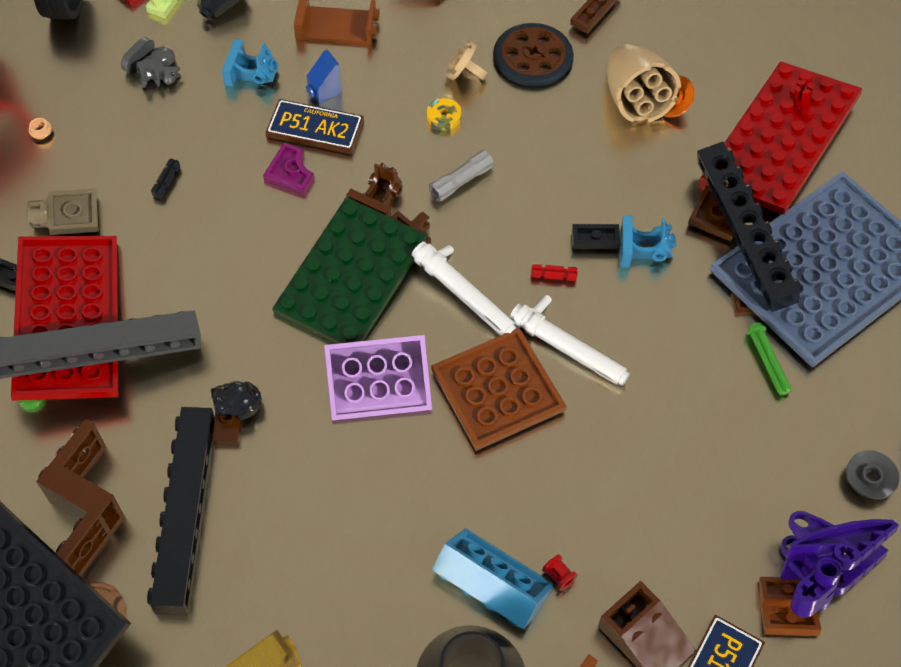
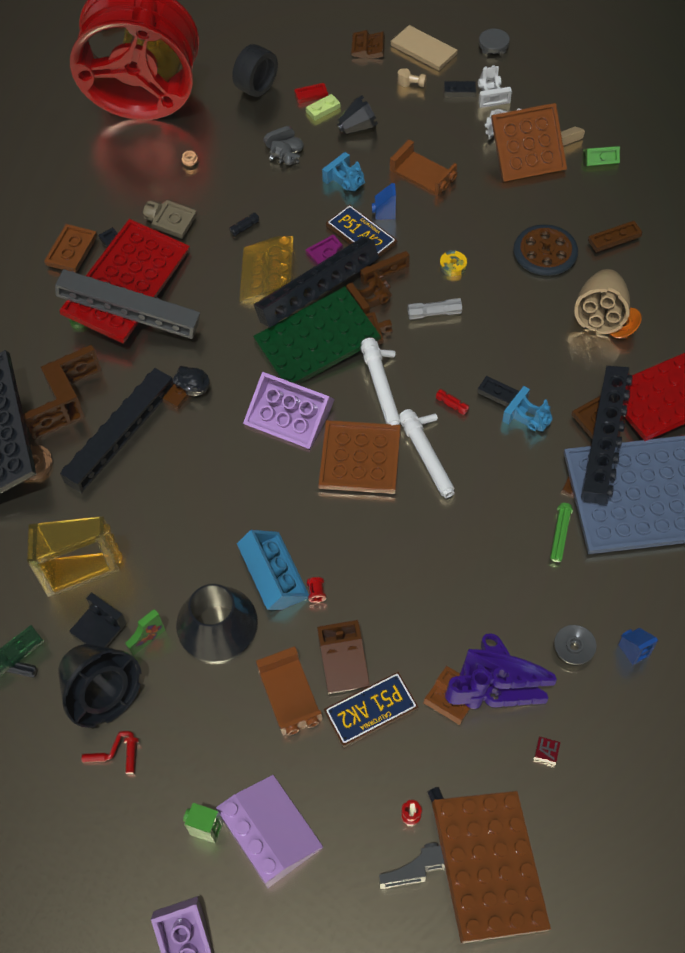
camera: 35 degrees right, 0 degrees up
tan tile [445,40,488,81] -> none
none -> clear yellow slope [239,236,294,304]
none -> black brick [253,236,379,328]
none -> reddish brown plate [361,251,410,286]

